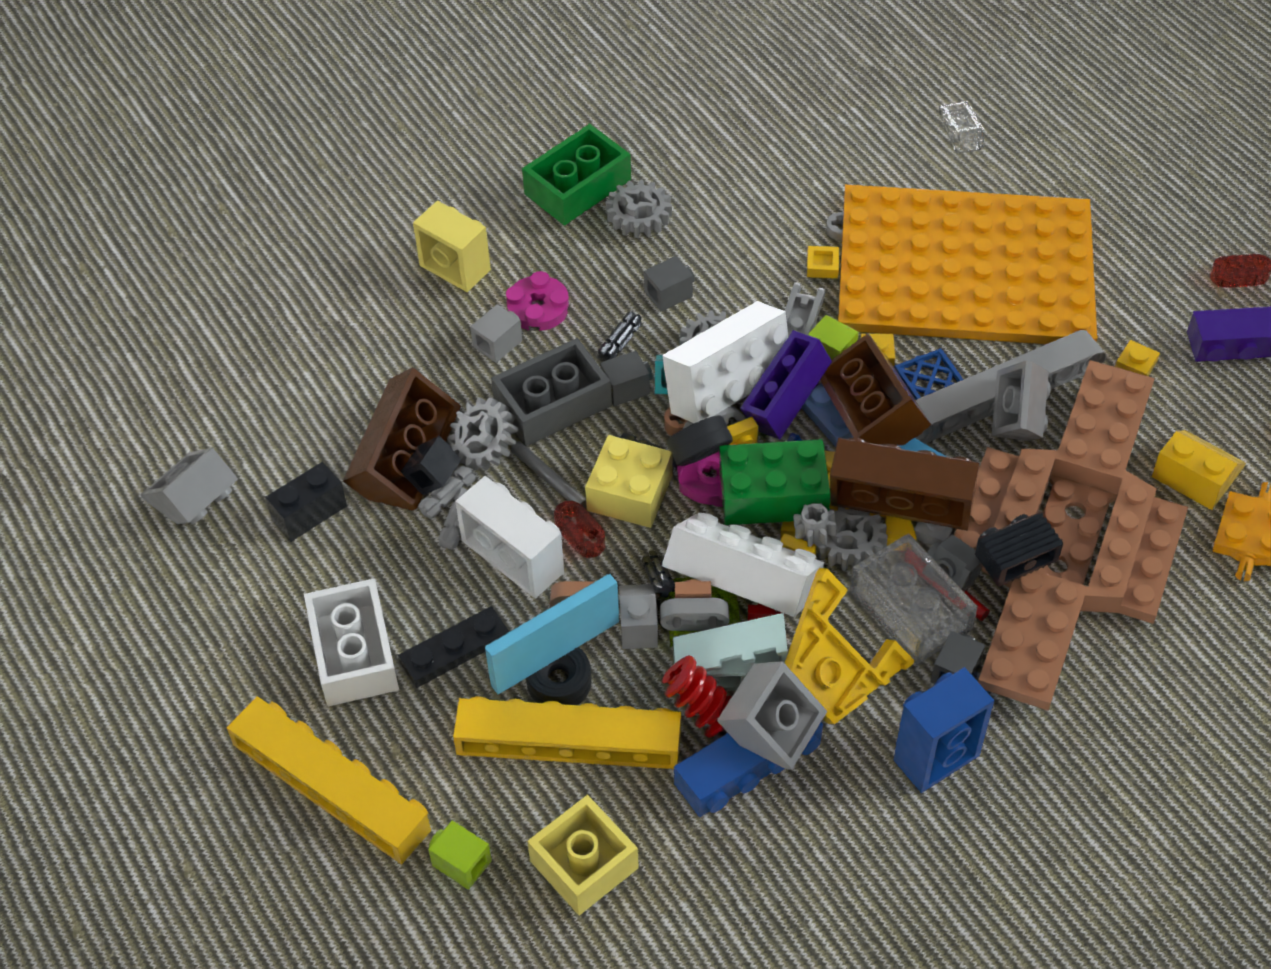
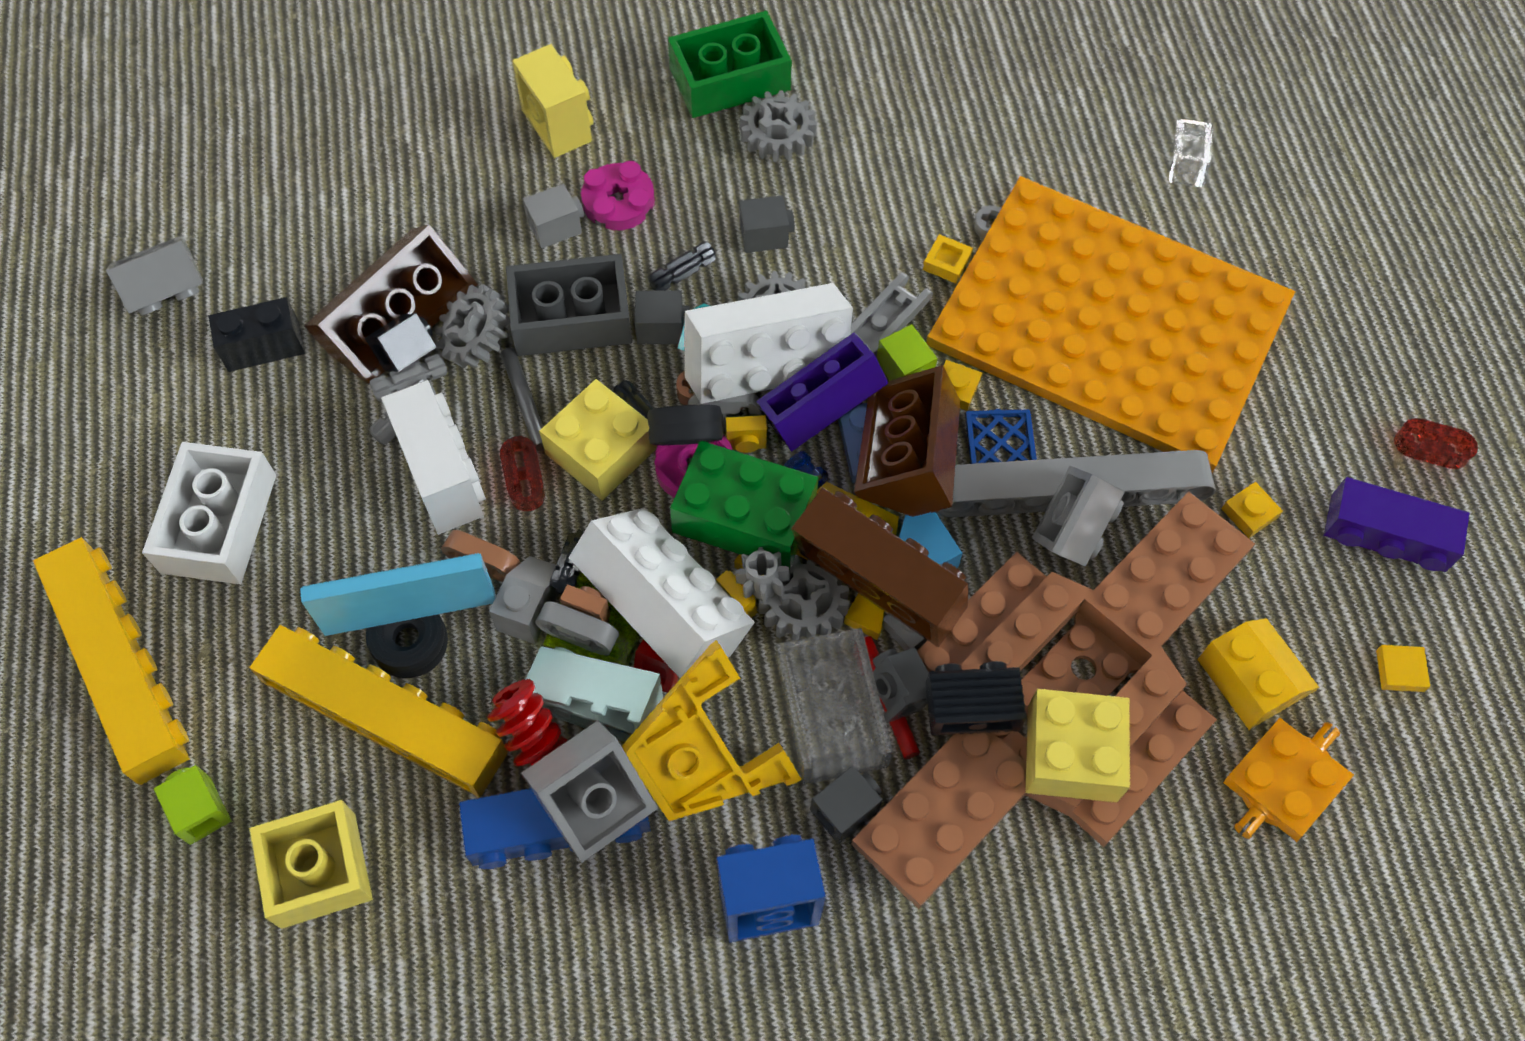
camera: 20 degrees right, 10 degrees up
black plate [398,606,509,688] -> none
none -> light yellow brick [1026,689,1130,802]

